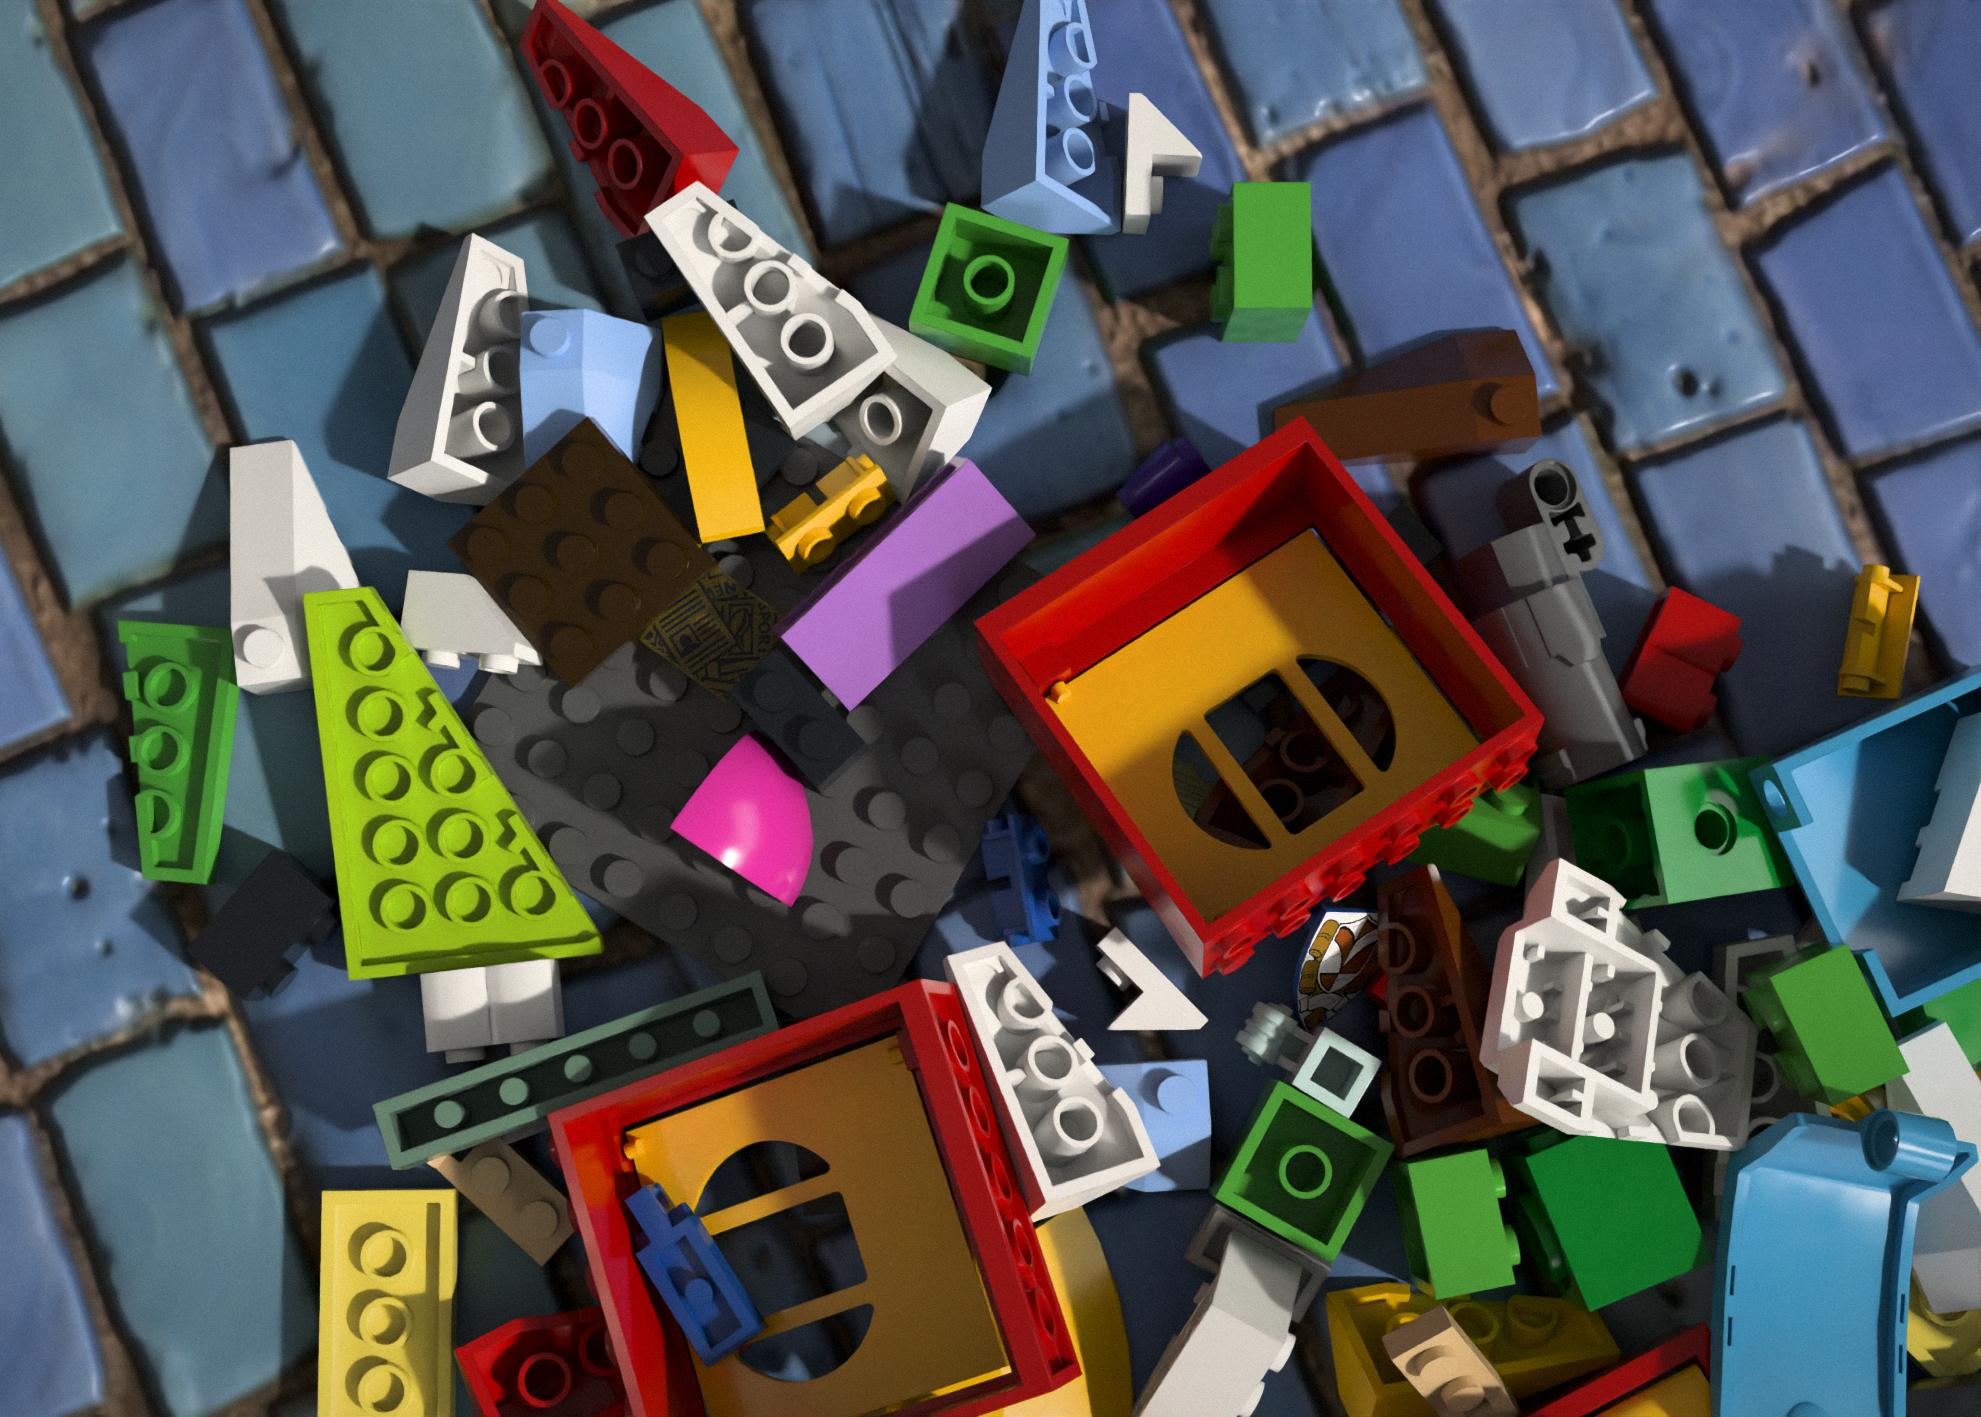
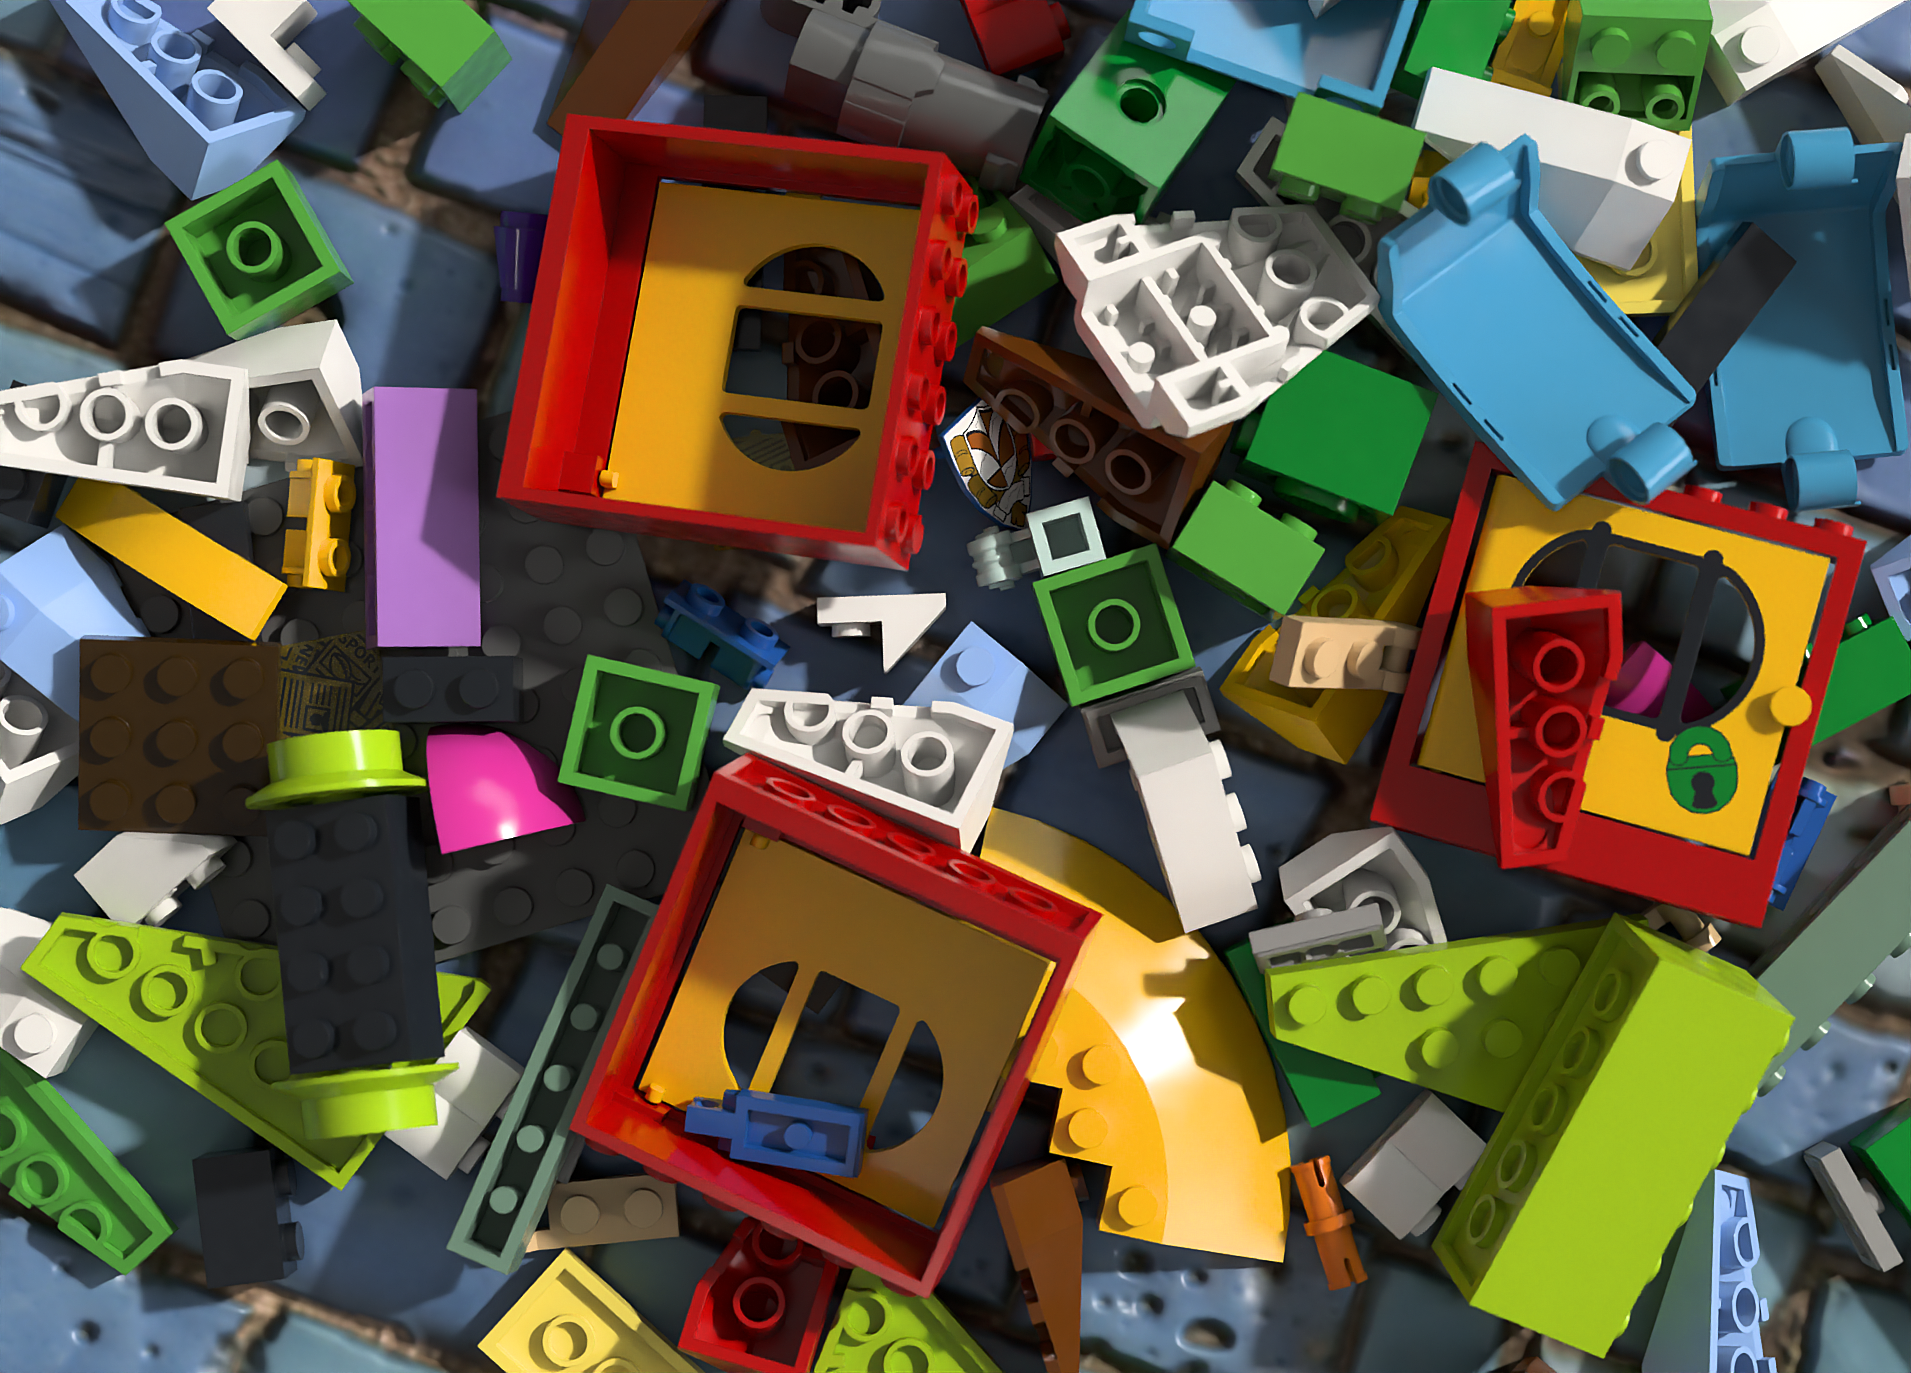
camera: 45 degrees left, 5 degrees up
none -> black brick [245,730,460,1140]
none -> bright green brick [558,654,720,811]

